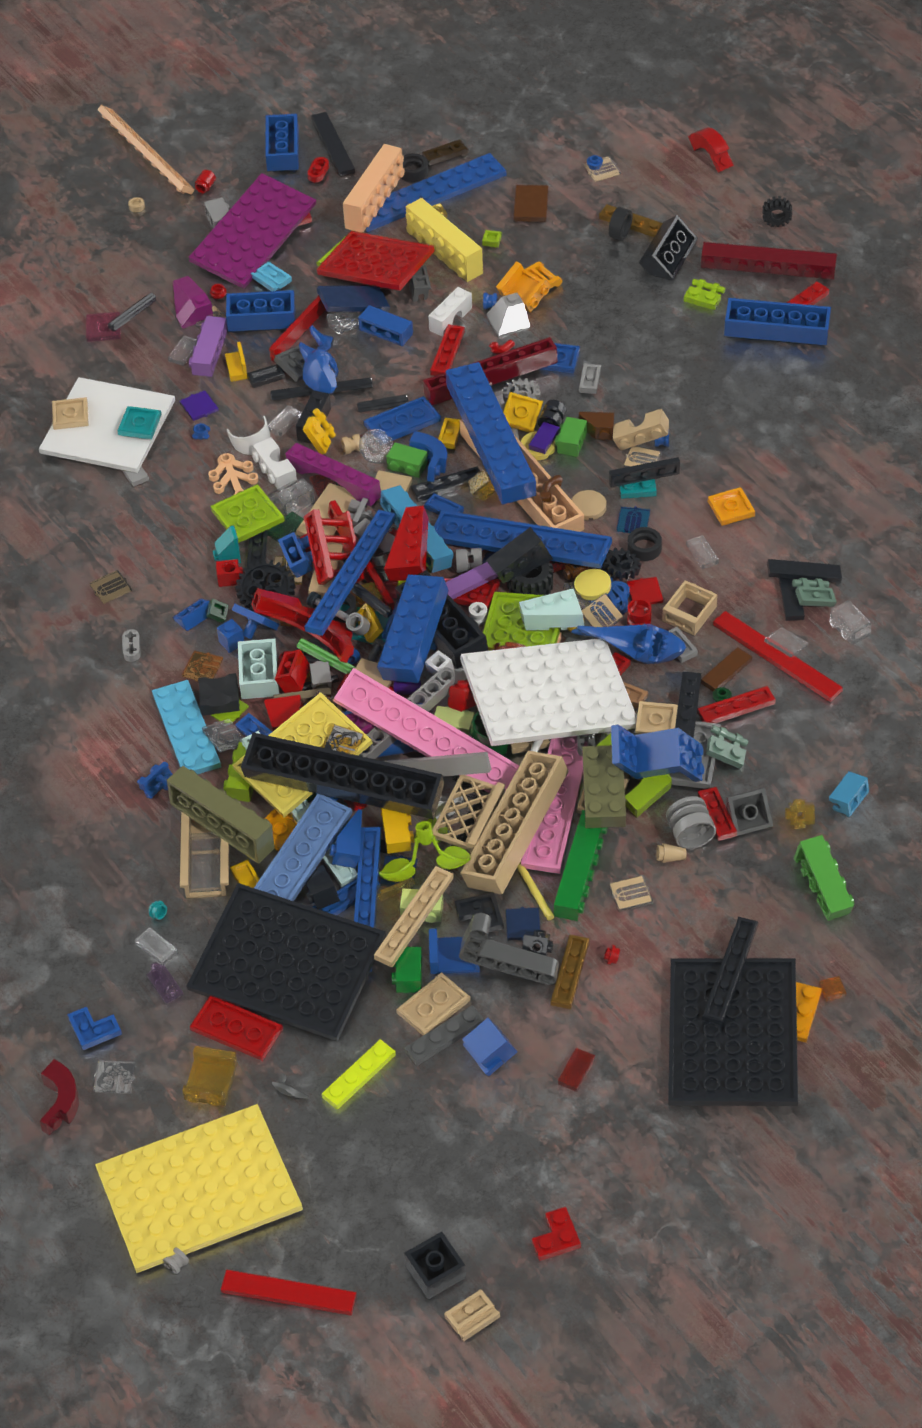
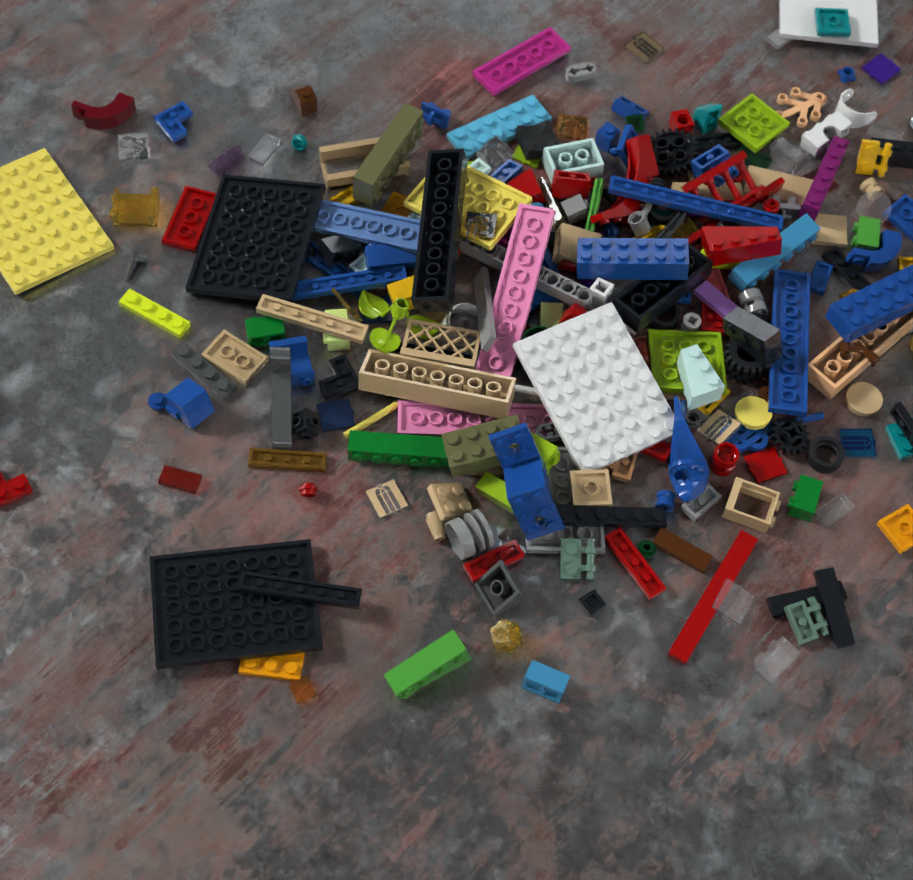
camera: 70 degrees right, 10 degrees up
none -> blue plate [148,392,167,411]
none -> reddish brown slope [289,85,317,116]
none -> tan plate [427,482,473,521]
none -> dark pink plate [473,27,571,96]
none -> black tile [578,589,606,617]
none -> blue wheel [655,490,676,513]
none -> red plate [762,198,780,214]
none -> green brick [786,474,824,522]

